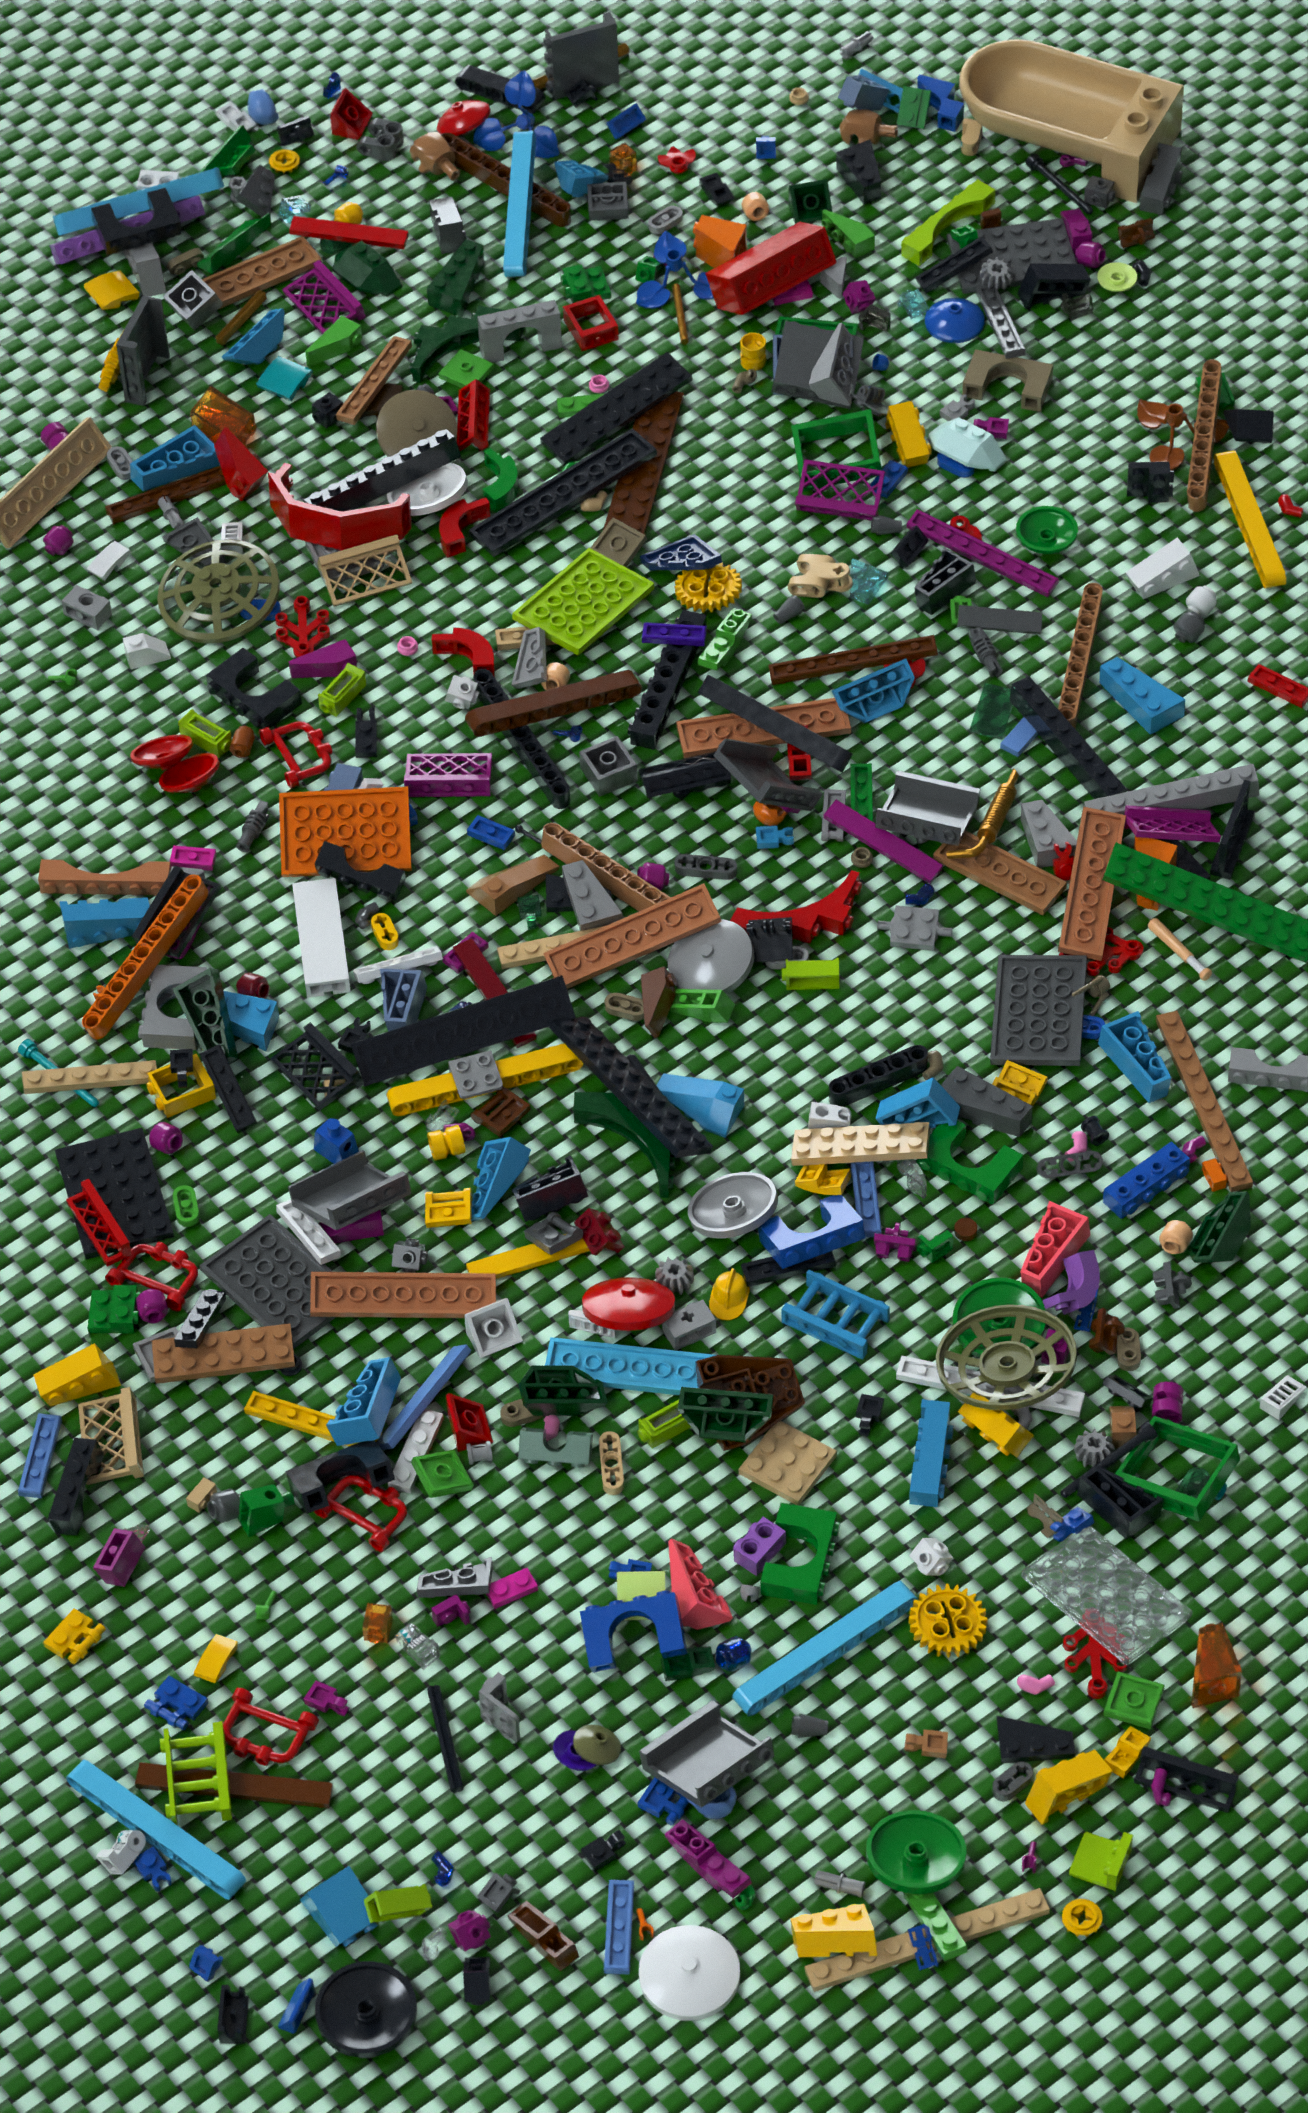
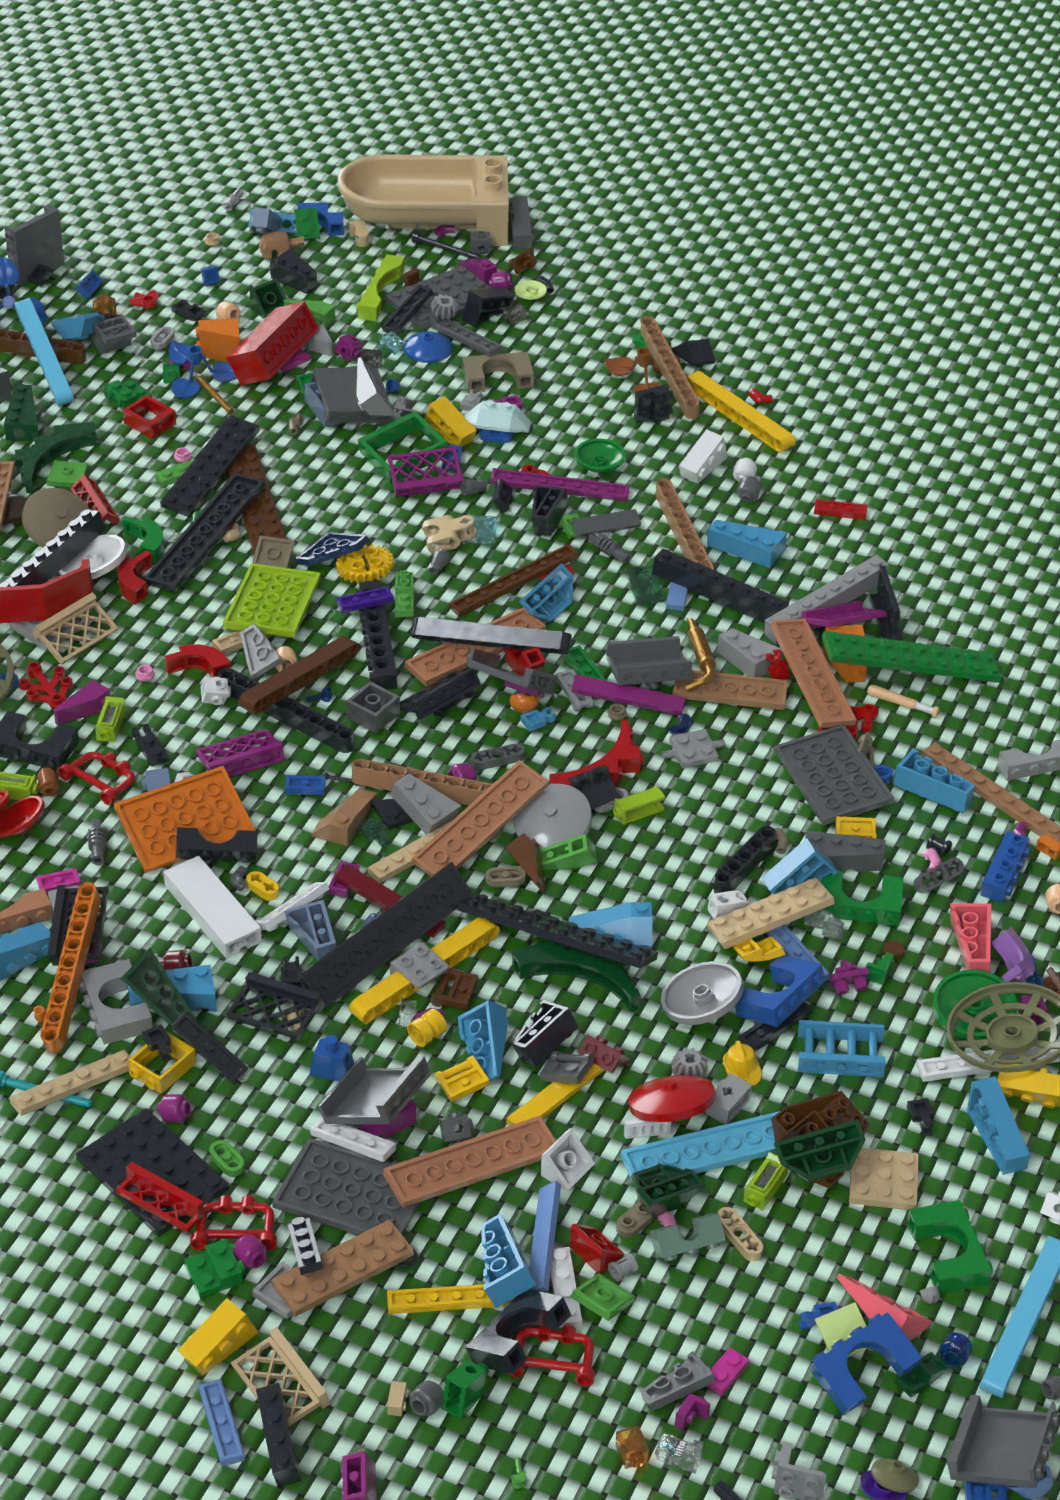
camera: 30 degrees left, 10 degrees down
light grey arch [477,300,562,363] -> none
medium lavender brick [733,1517,786,1576] -> none
yellow wheel [740,333,766,371] -> none
green bracket [950,225,978,249] -> none

